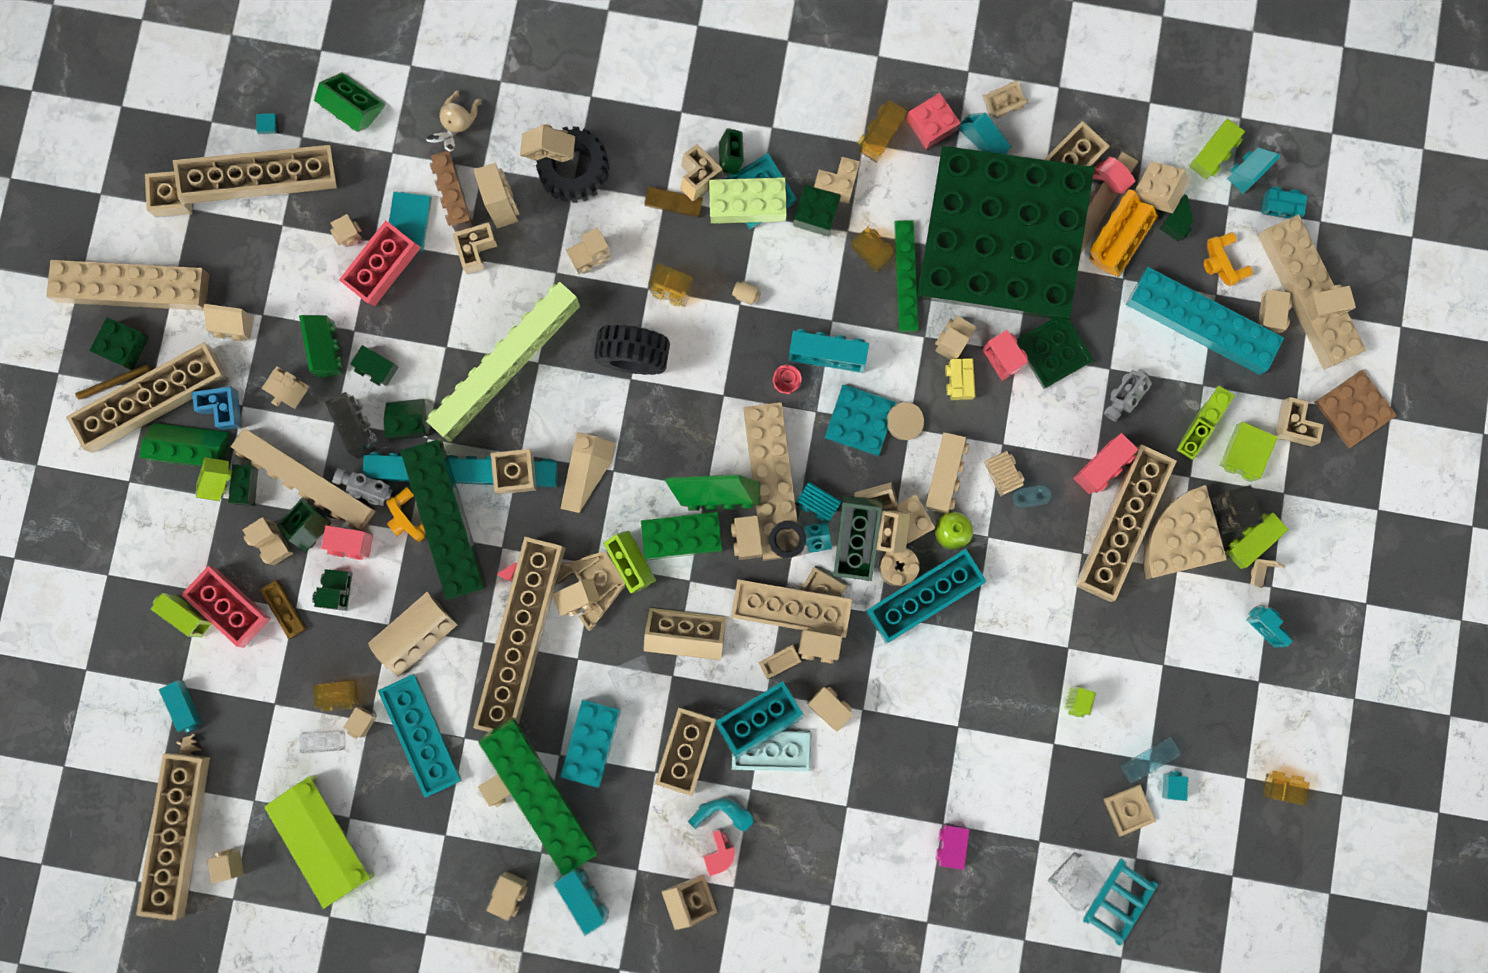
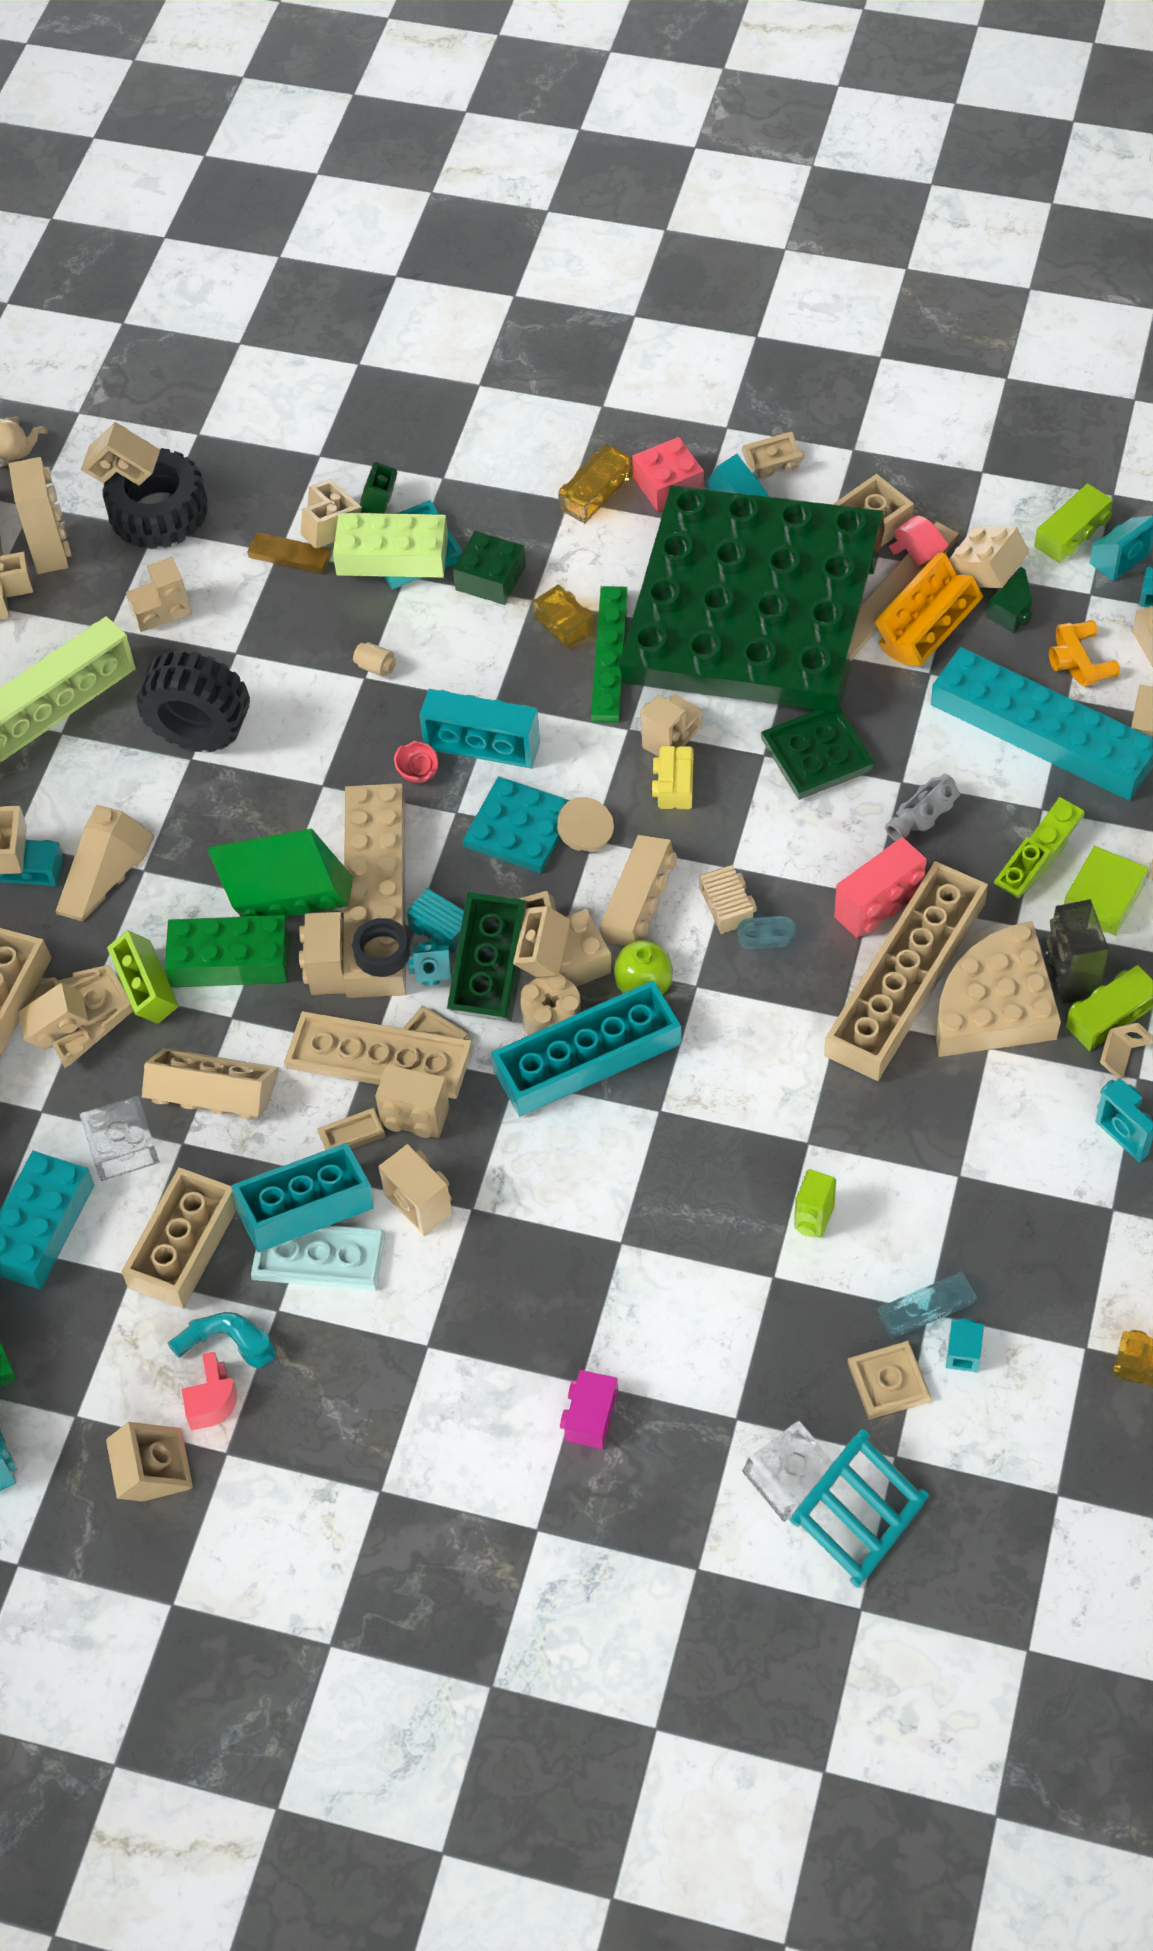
camera: 10 degrees right, 25 degrees down
clear yellow brick [648,263,694,307] -> none
tan brick [814,157,860,203] -> none
coral brick [982,330,1028,381] -> none

